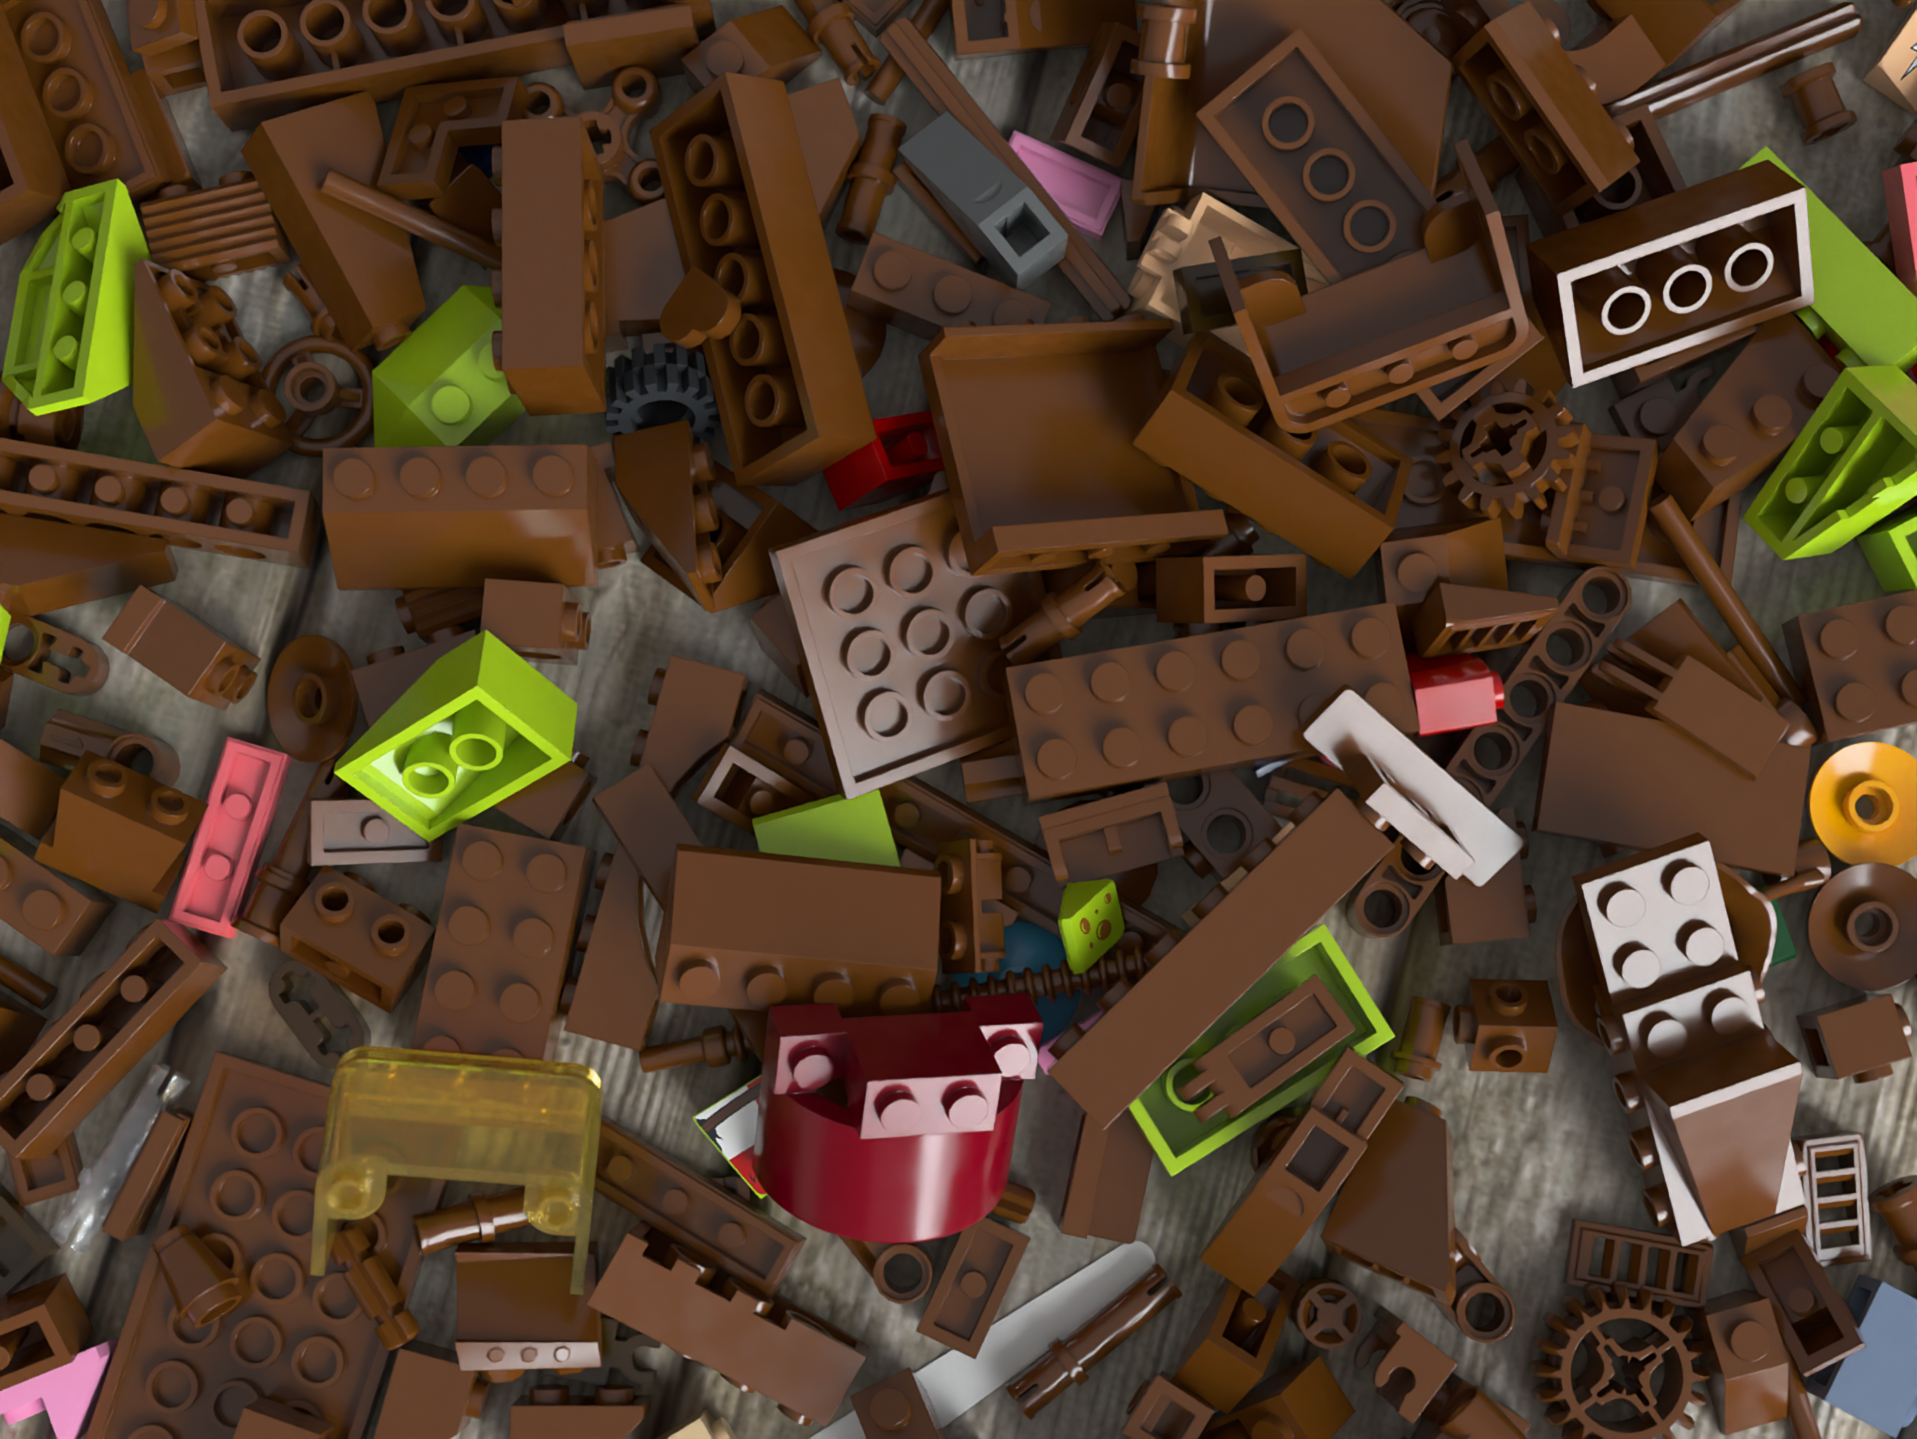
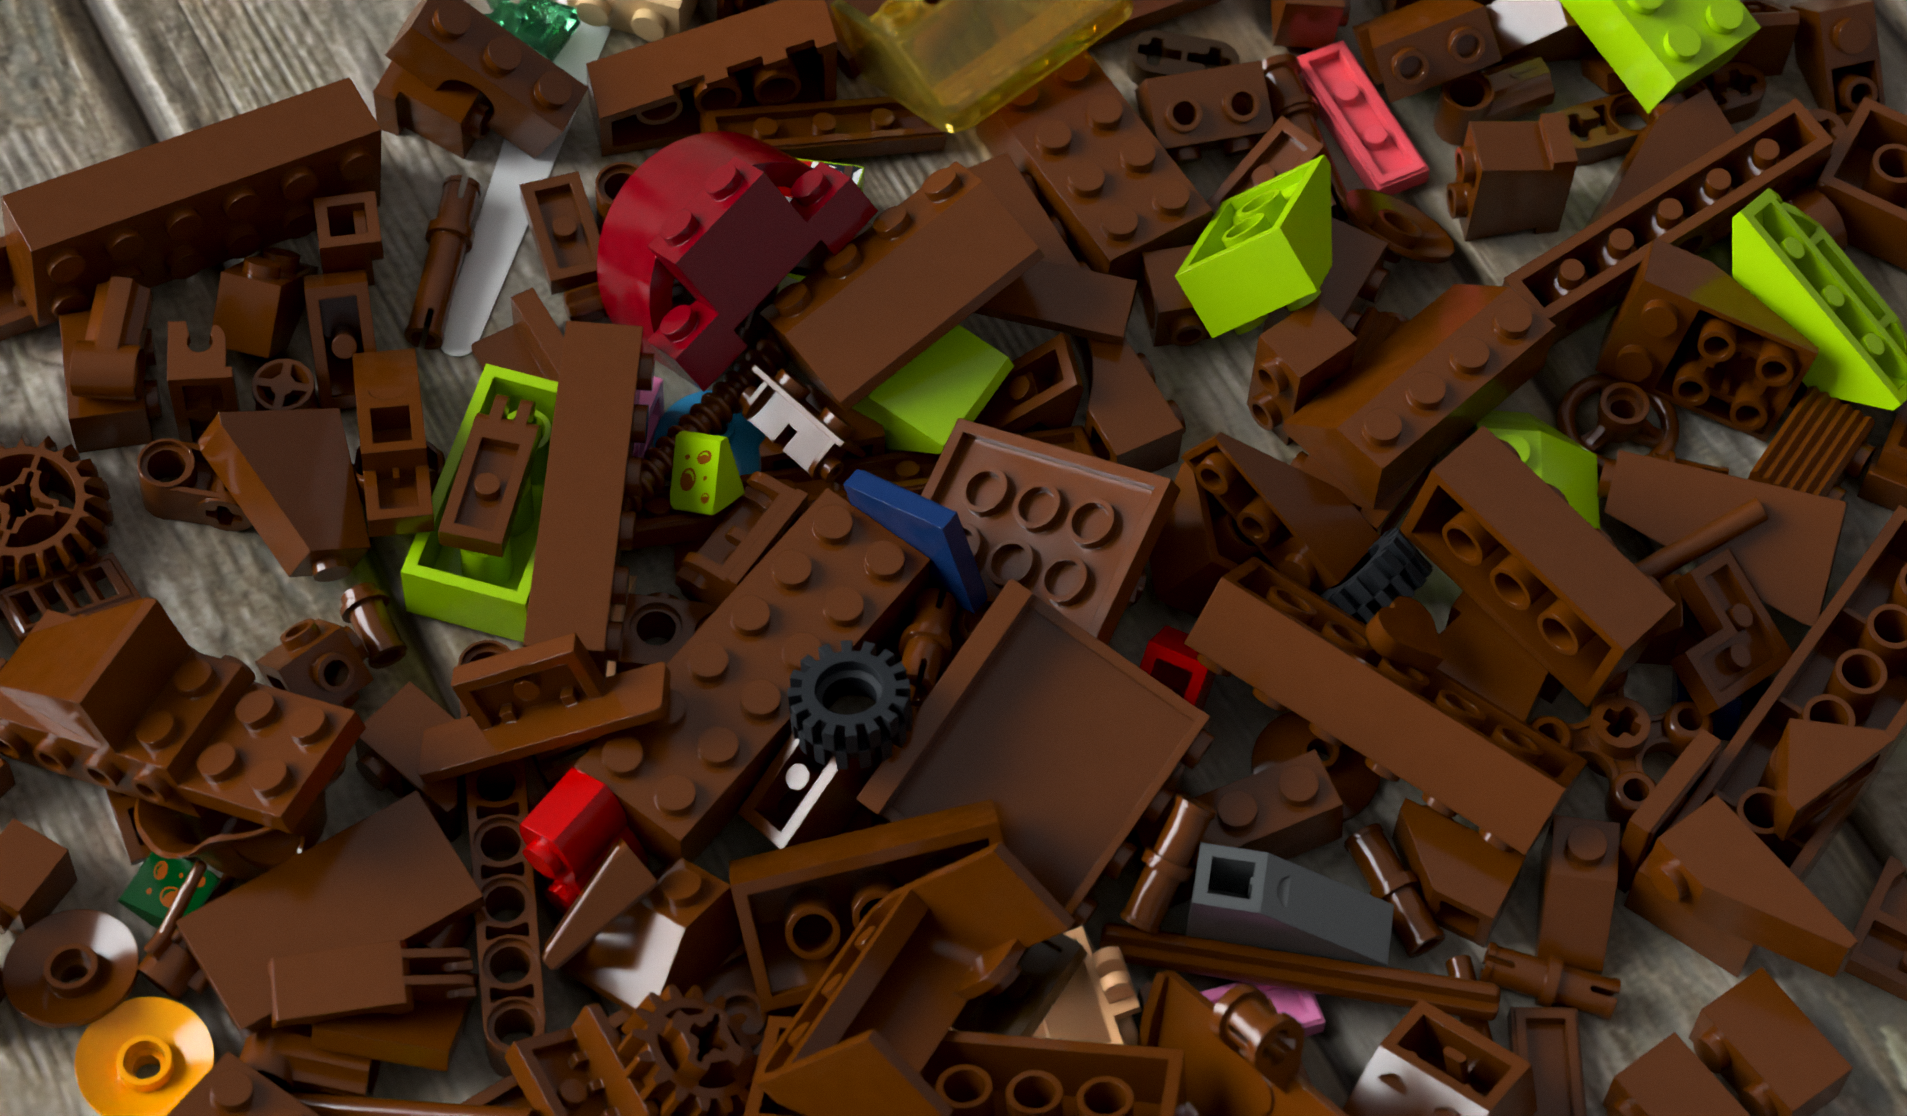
camera: 135 degrees right, 25 degrees down
none -> black tyre [788,640,913,770]
none -> dark blue tile [843,469,988,613]
none -> reddish brown pin [1120,793,1217,934]

